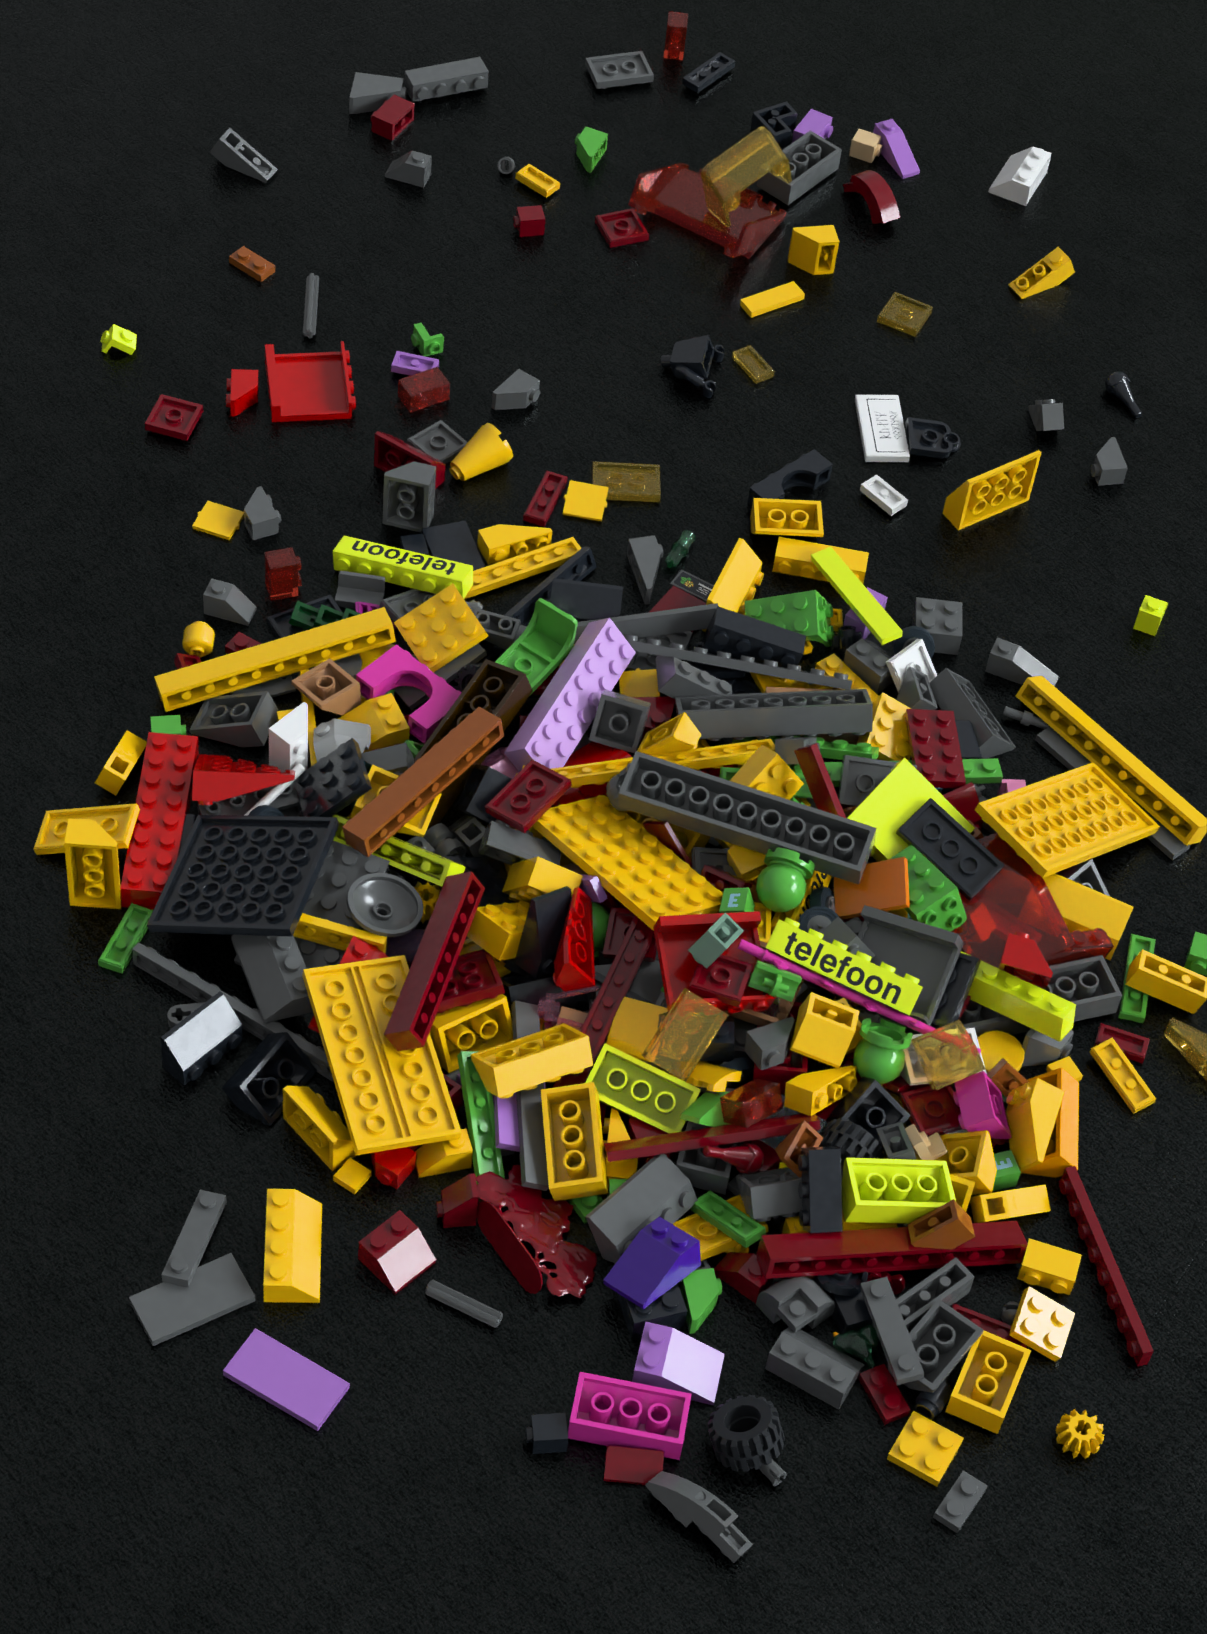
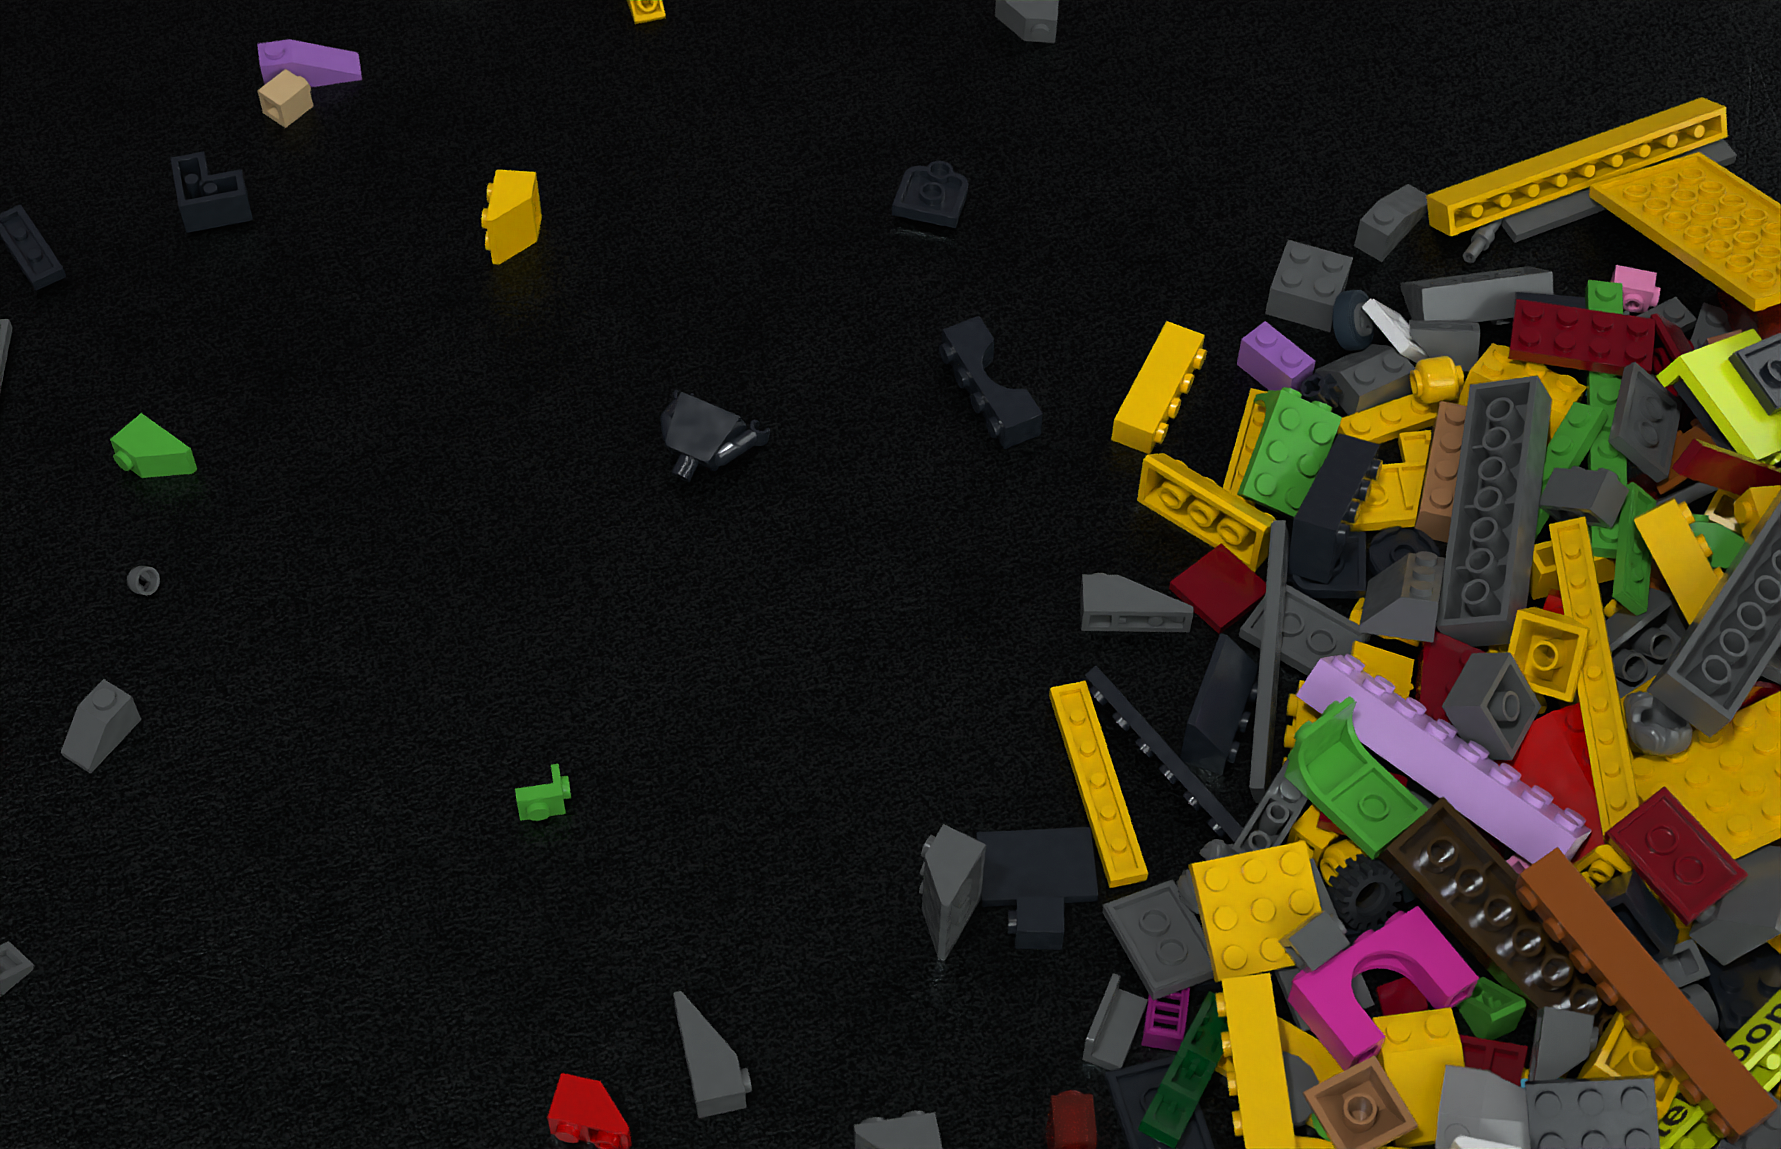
camera: 70 degrees left, 5 degrees up
dark orange plate [229,246,275,282] -> none
red panel [265,341,356,422] -> none
dark grey axle [303,273,319,338] -> none
neon yellow brick [333,536,473,599] -> none
dark red slope [374,431,446,489] -> none
medium lavender plate [391,351,439,380] -> none
clear red brick [398,367,450,413] -> none
dark grey tile [407,420,468,464] -> none
yellow cone [450,423,513,481] -> none
yellow slope [477,524,552,565] -> none
dark grey slope [491,369,540,410] -> none
dark red brick [513,205,545,237] -> none
yellow plate [515,164,560,198] -> none
dark red tile [523,471,568,527] -> none
yellow piece [563,480,609,522] -> none
clear yellow tile [592,461,661,502] -> none
dark red tile [595,208,649,248] -> none
dark grey plate [624,634,852,690] -> none
clear red windscreen [628,163,787,259] -> none
clear green axle [665,530,695,568] -> none
tile [669,570,714,603] -> none
clear yellow windscreen [701,126,792,228] -> none
clear yellow tile [732,345,775,384] -> none
yellow tile [740,281,805,318] -> none
yellow slope [750,498,824,537] -> none
dark grey brick [756,130,842,205] -> none
medium lavender brick [792,109,833,143] -> none
neon yellow tile [811,547,903,645] -> none
dark red arch [843,170,900,224] -> none
white tile [855,395,910,462] -> none
white plate [860,475,908,516] -> none
clear yellow tile [877,292,933,337] -> none
yellow slope [943,450,1041,530] -> none
dark grey slope [1028,399,1064,431] -> none
neon yellow slope [1133,595,1168,636] -> none
none -> dark grey slope [673,991,752,1118]
none -> dark grey brick [1279,910,1349,973]
none -> yellow head [1410,356,1464,404]

